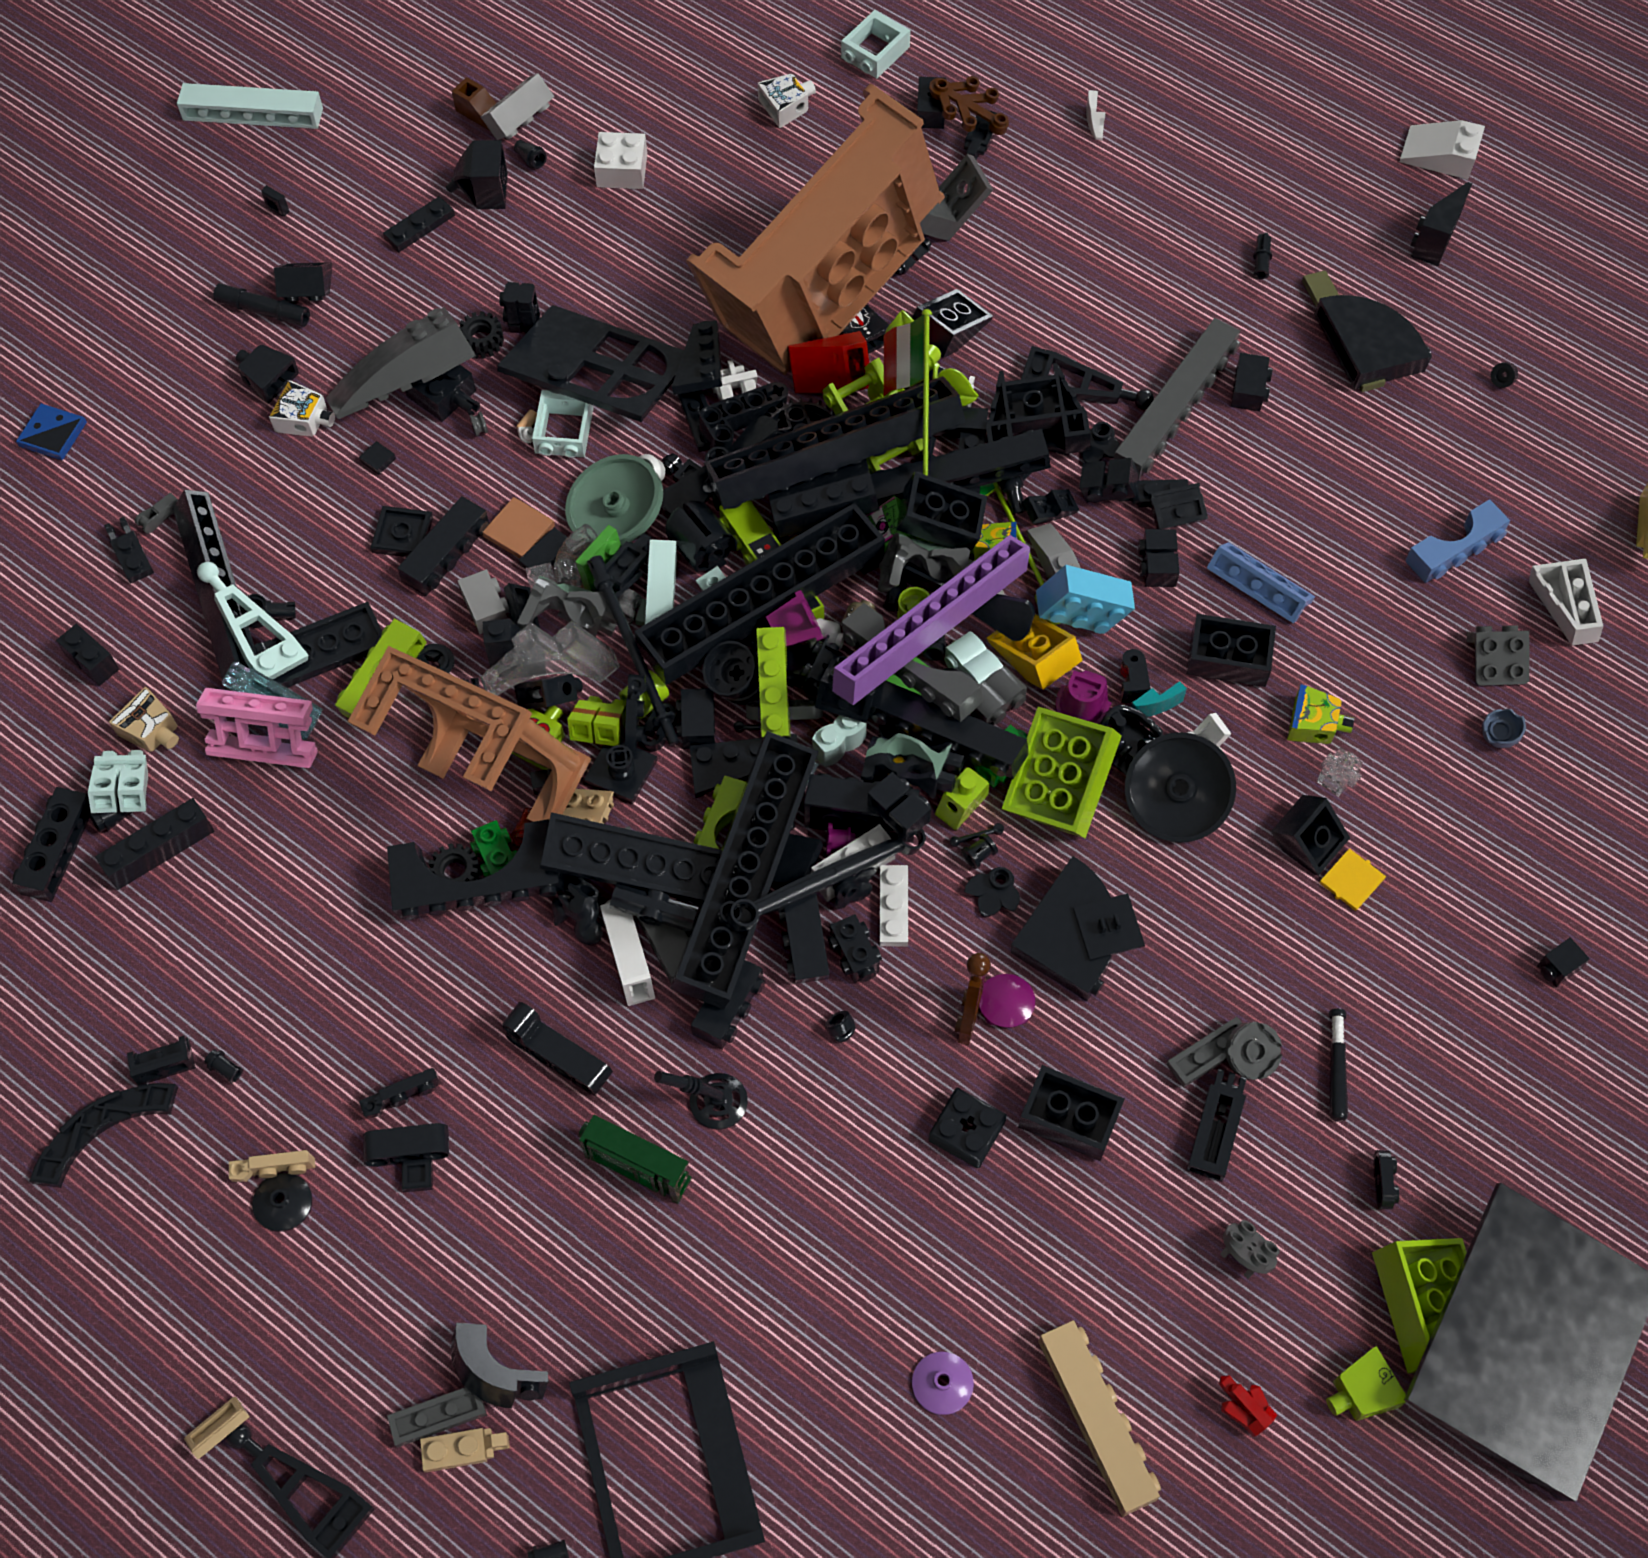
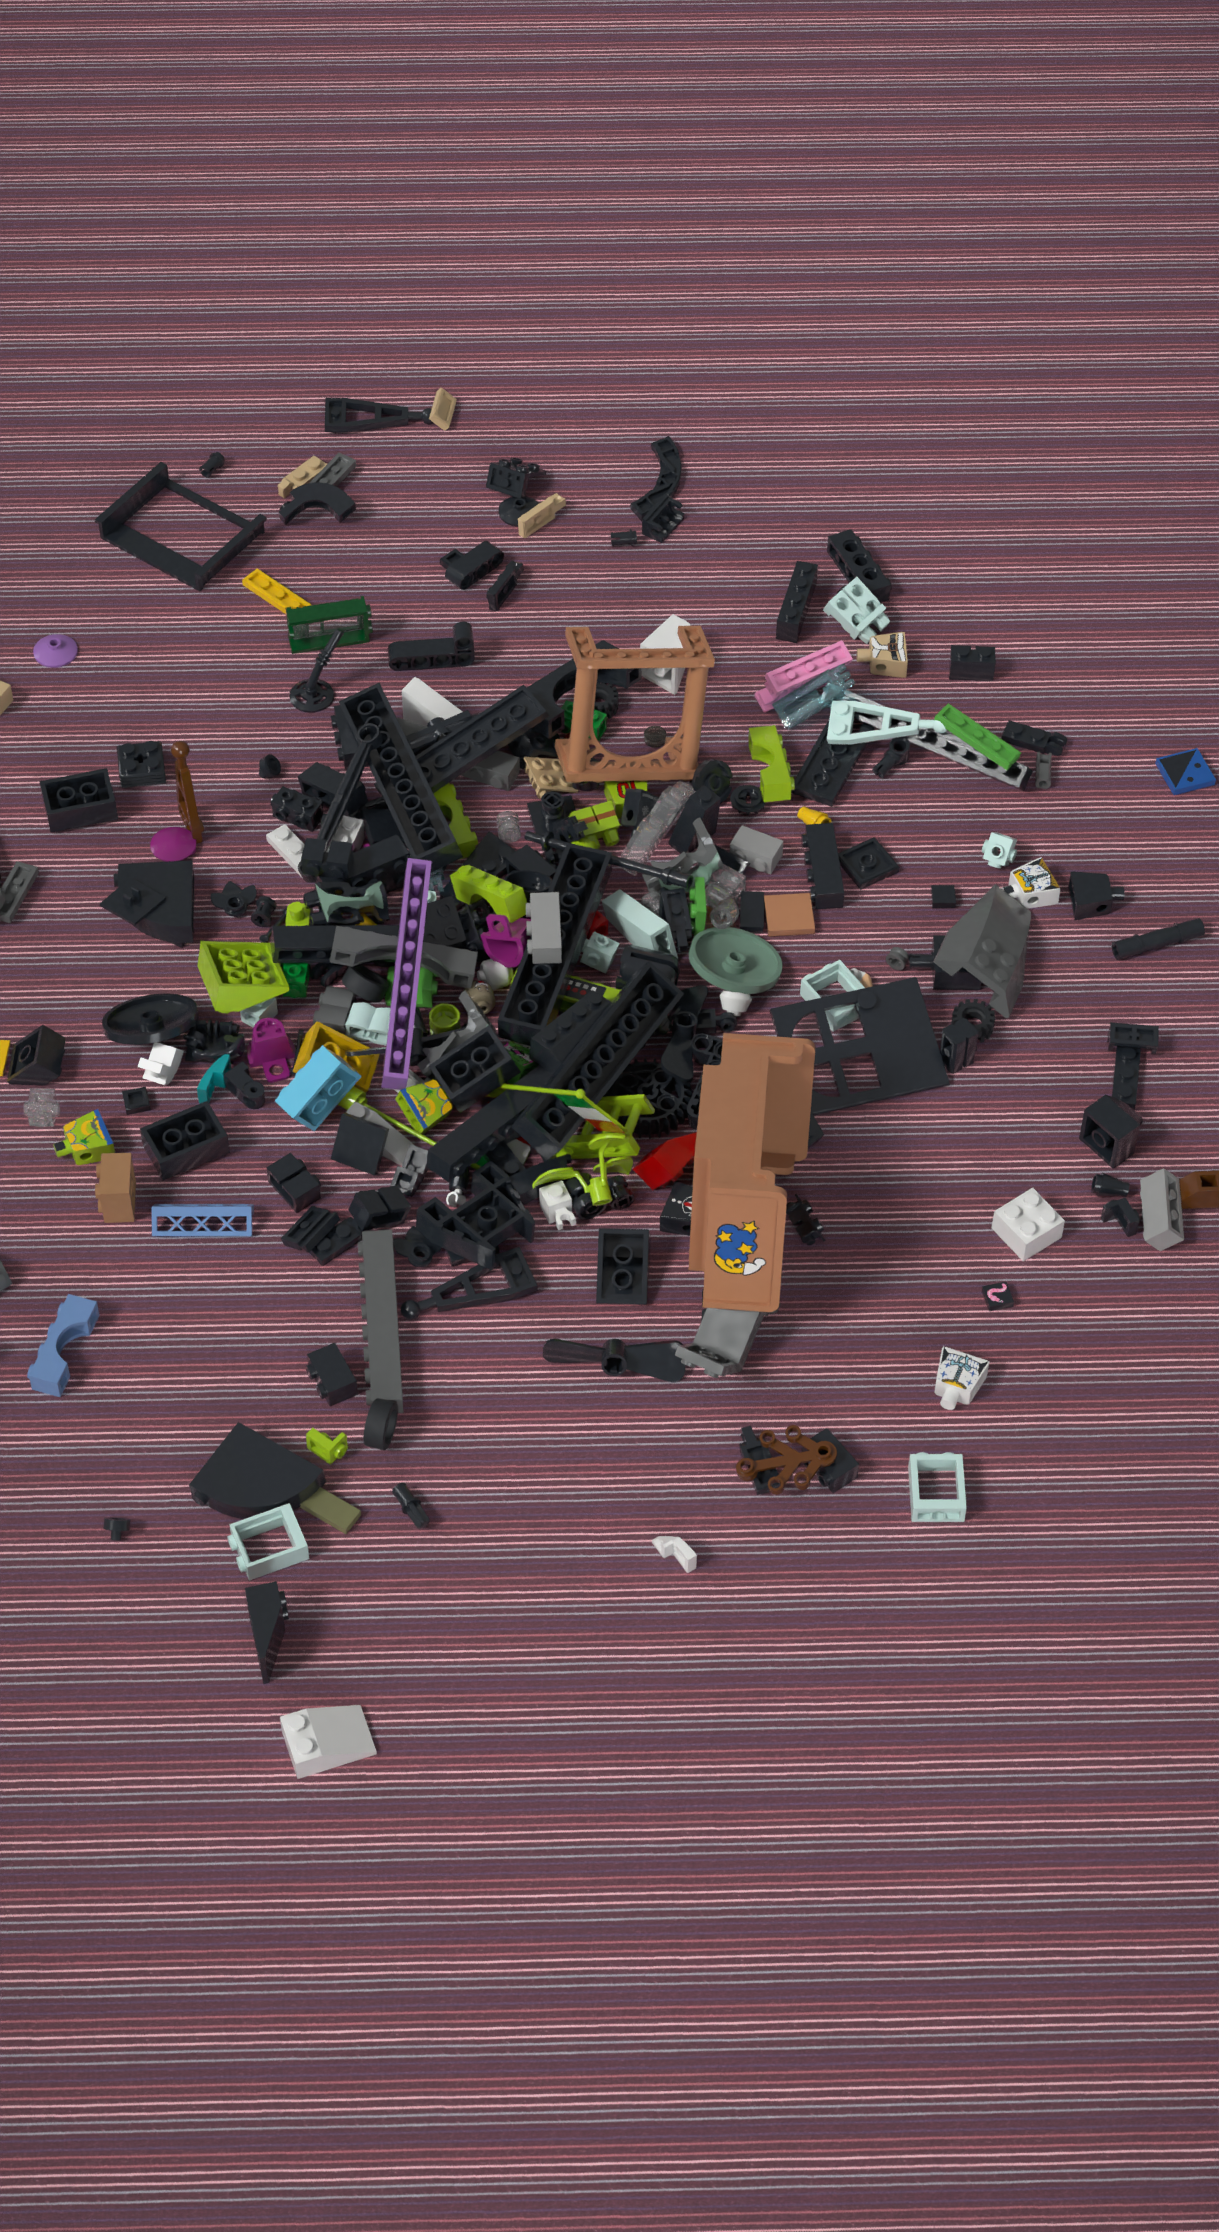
camera: 140 degrees right, 10 degrees down
black slope [274,262,332,301] -> none
none -> medium nougat brick [95,1153,136,1223]
none -> black tile [122,1087,151,1115]
none -> light aqua window [227,1503,309,1581]
none -> yellow tile [242,568,311,614]
none -> black hinge [290,1029,304,1076]
none -> lime bracket [306,1428,348,1465]
none -> black tile [331,1112,389,1176]
none -> black tyre [363,1398,398,1450]
none -> black bracket [486,457,547,499]
none -> clear wheel [496,811,521,843]
none -> light grey brick [526,892,562,964]
none -> black piece [543,1339,686,1383]
none -> white slope [640,614,690,695]
none -> clear smoke tile [644,726,666,748]
none -> yellow cone [797,806,831,825]
none -> bright green tile [934,703,1021,770]
none -> light aqua brick [982,832,1017,869]
none -> black tile [982,1281,1014,1311]
none -> black bracket [1101,1197,1140,1237]
none -> black hinge [1107,1022,1159,1055]

